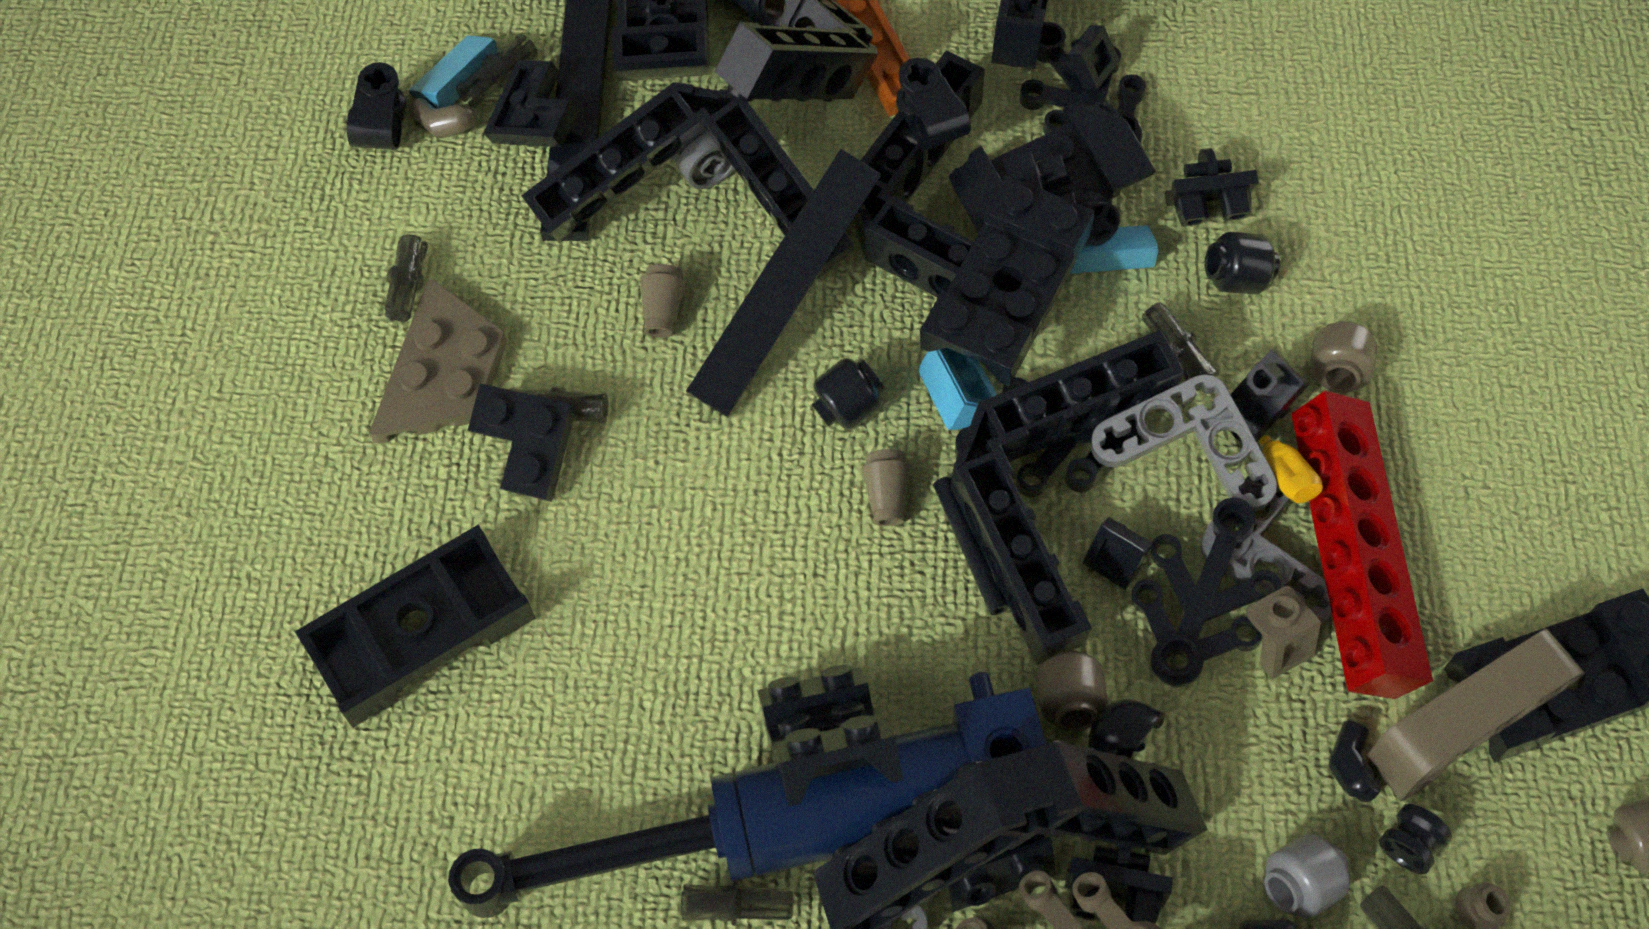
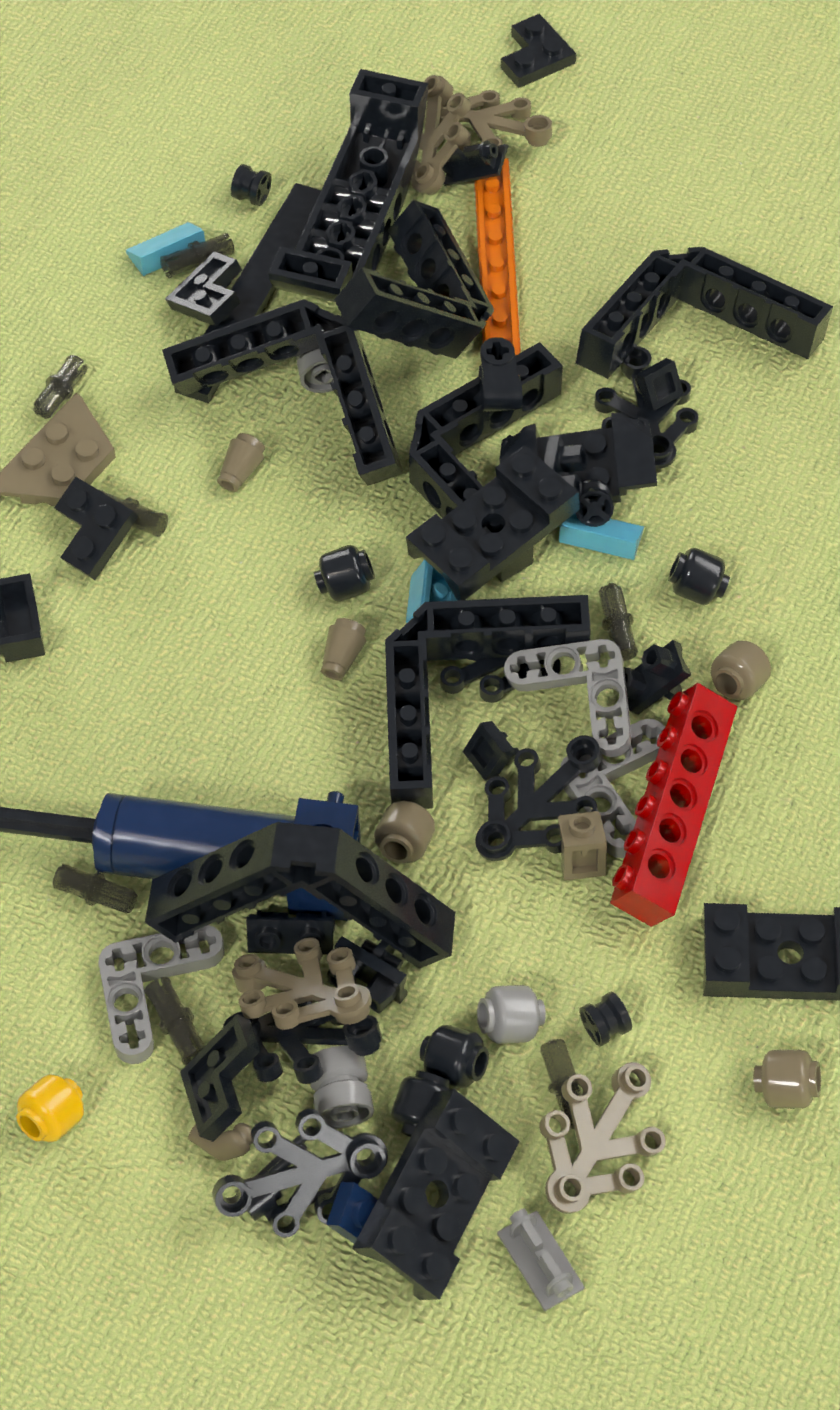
camera: 20 degrees right, 5 degrees down
black piece [347,62,406,150] -> none
dark tan arm [409,98,476,138] -> none
black tile [686,149,881,418] -> none
black piece [757,665,903,806] -> none
black piece [933,477,1009,616] -> none
black hair [1088,699,1165,759] -> none
black hips [1164,148,1259,227] -> none
yellow piece [1259,435,1323,503] -> none
black arm [1329,721,1381,802] -> none
dark tan beam [1366,629,1585,801] -> none

